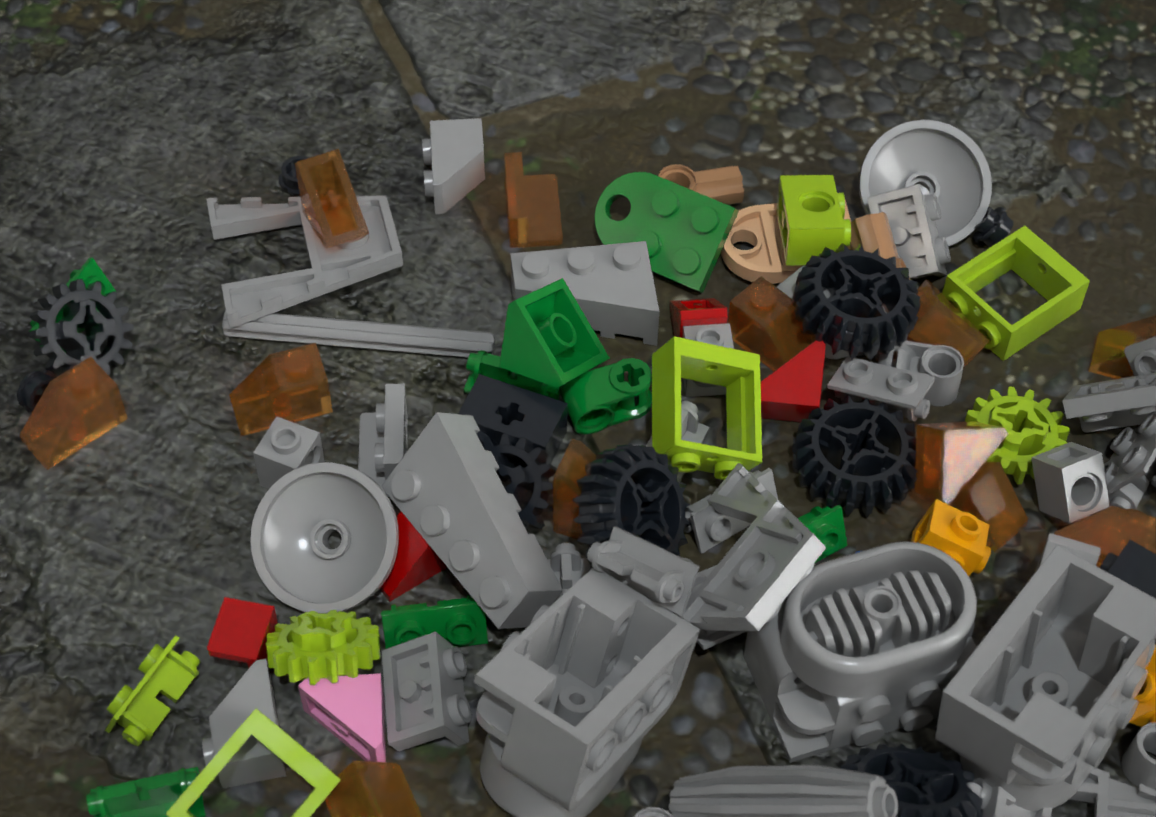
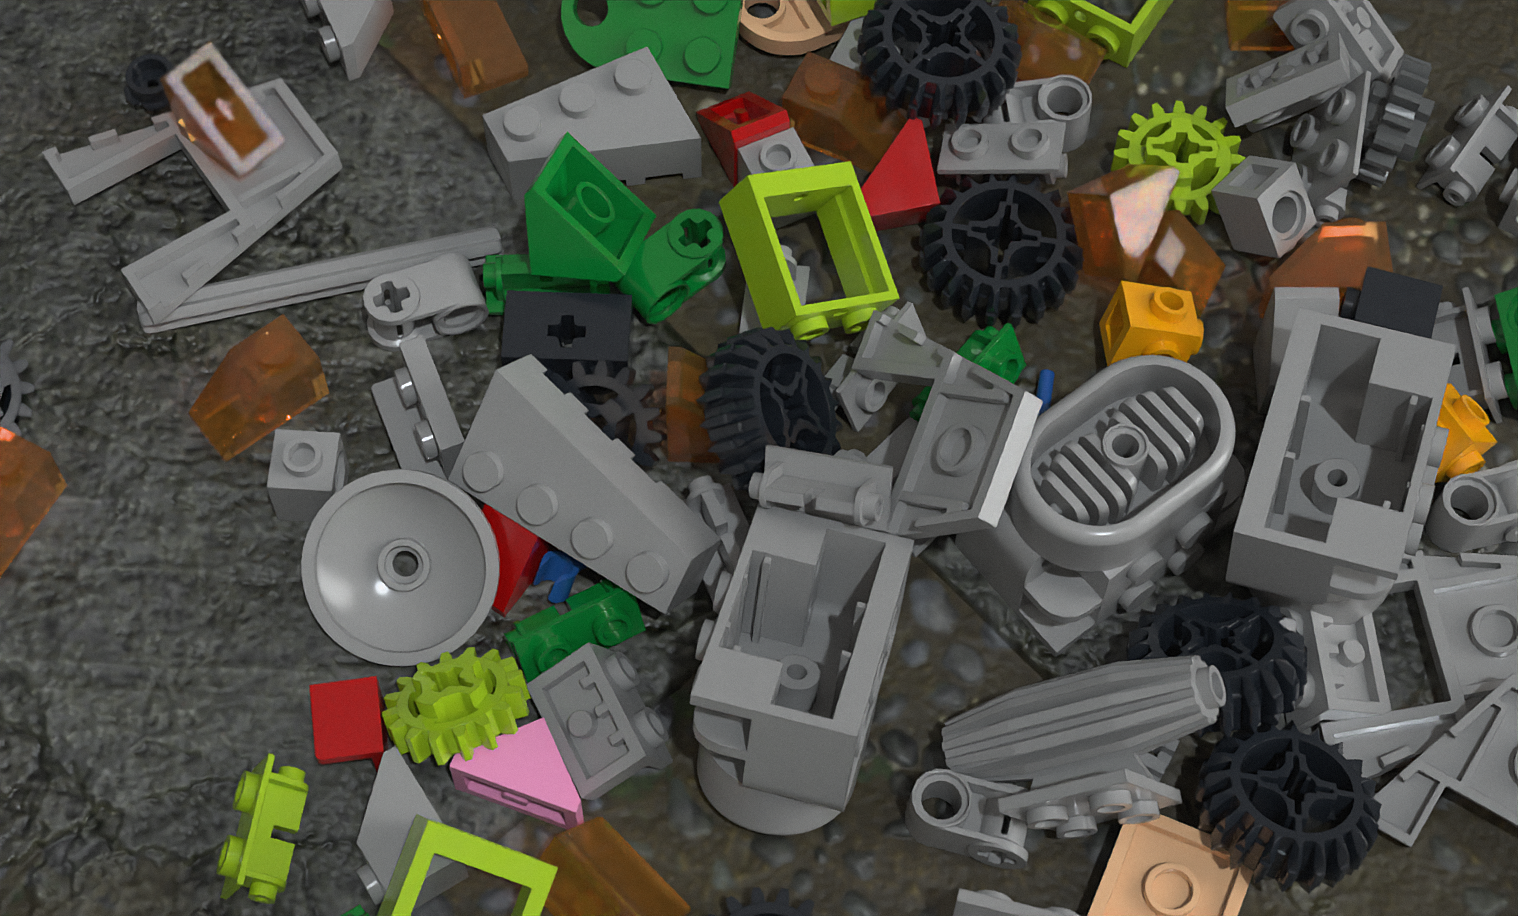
camera: 20 degrees left, 10 degrees up
none -> light grey piece [363,253,489,352]
none -> blue hand [533,550,587,603]

